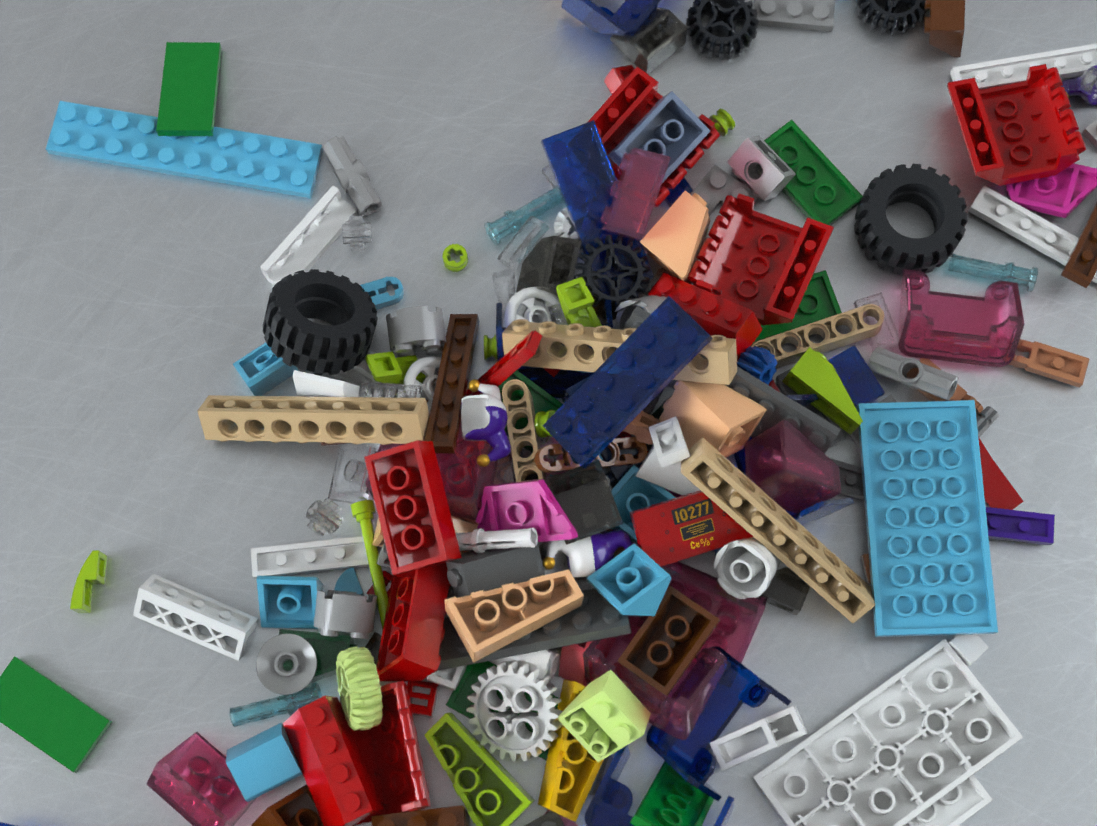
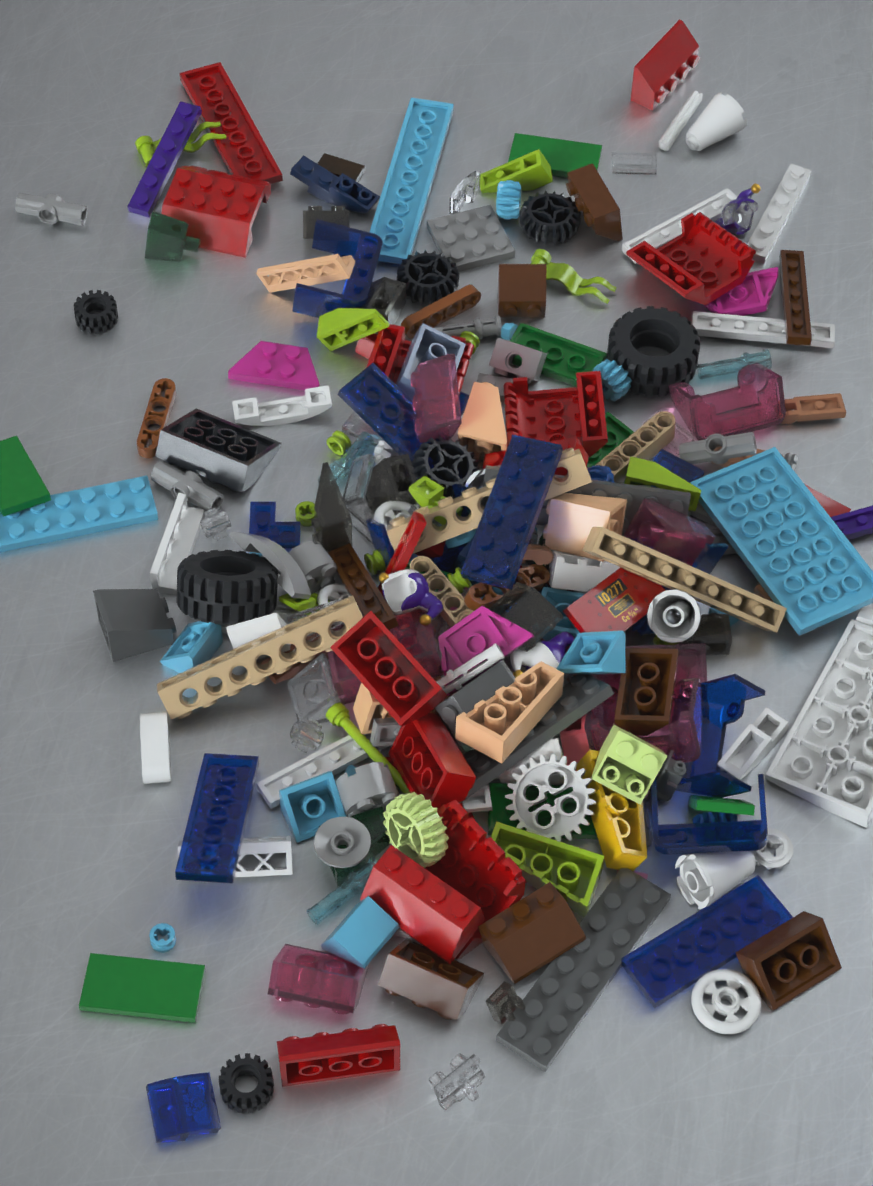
camera: 30 degrees left, 20 degrees down
lime slope [70,550,107,613] -> none
white plate [649,416,690,468] -> none
none -> dark grey slope [93,589,177,662]
none -> dark orange beam [137,378,176,458]
none -> white beam [140,711,171,784]
none -> medium azure bush [149,923,176,953]
none -> black slope [155,408,282,492]
none -> clear blue plate [175,753,259,883]
none -> dark pink wing [228,341,320,391]
none -> light grey slope [230,532,311,599]
none -> white slope [232,385,332,426]
none -> clear blue plate [249,502,301,548]
none -> clear smoke slope [311,462,352,553]
none -> lime slope [317,308,389,351]
none -> lime bush [326,430,351,455]
none -> dark orange beam [400,284,481,339]
none -> light grey pin [434,315,502,339]
none -> reddish brown slope [497,264,547,318]
none -> medium azure tile [501,323,518,341]
none -> lime flag [531,249,617,304]
none -> medium azure gear [593,359,632,401]
none -> dark grey hinge [646,750,686,802]

